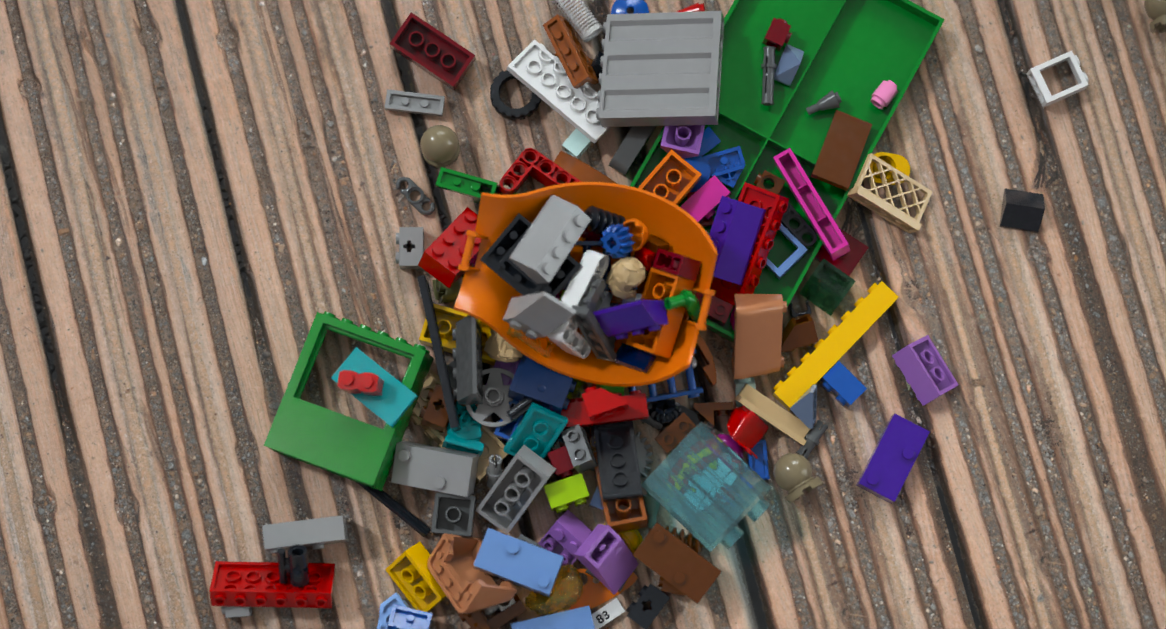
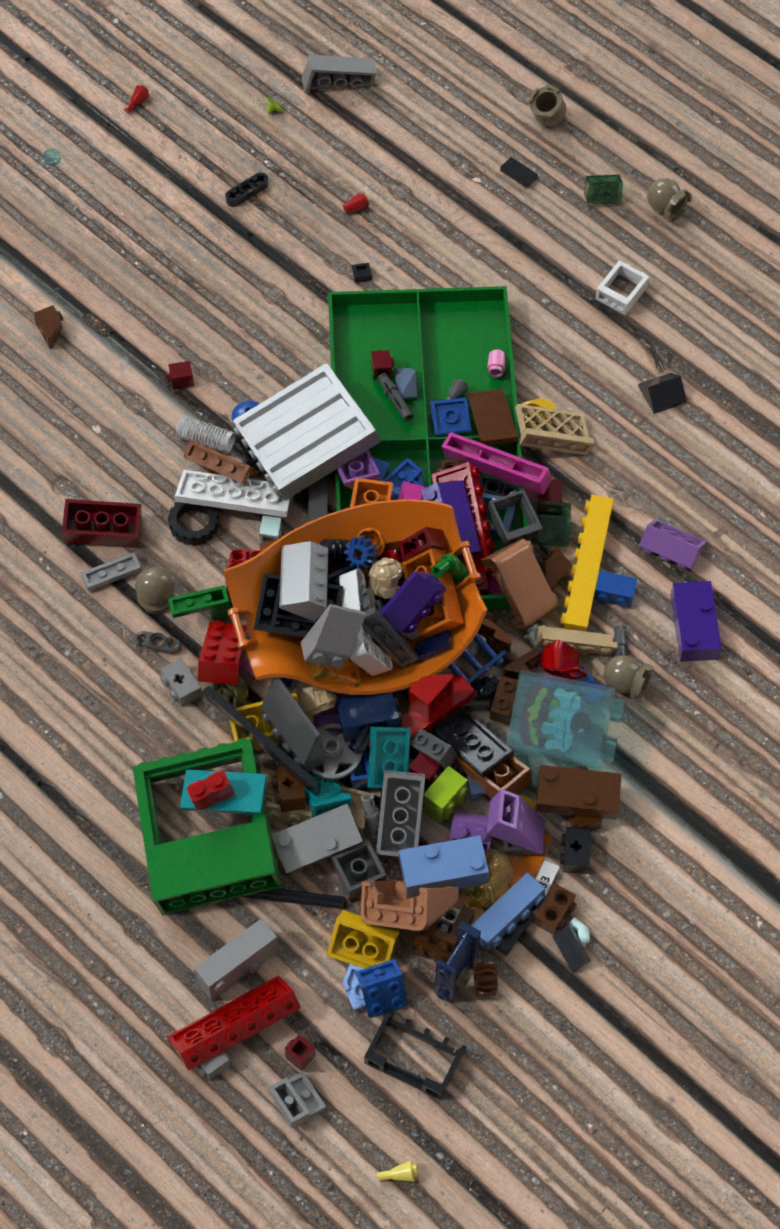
camera: 30 degrees left, 20 degrees down
black pin [277,544,309,588] -> none
sand blue slope [790,384,817,429] -> none
none -> blue tile [430,397,472,437]
none -> dark grey window [487,490,543,547]

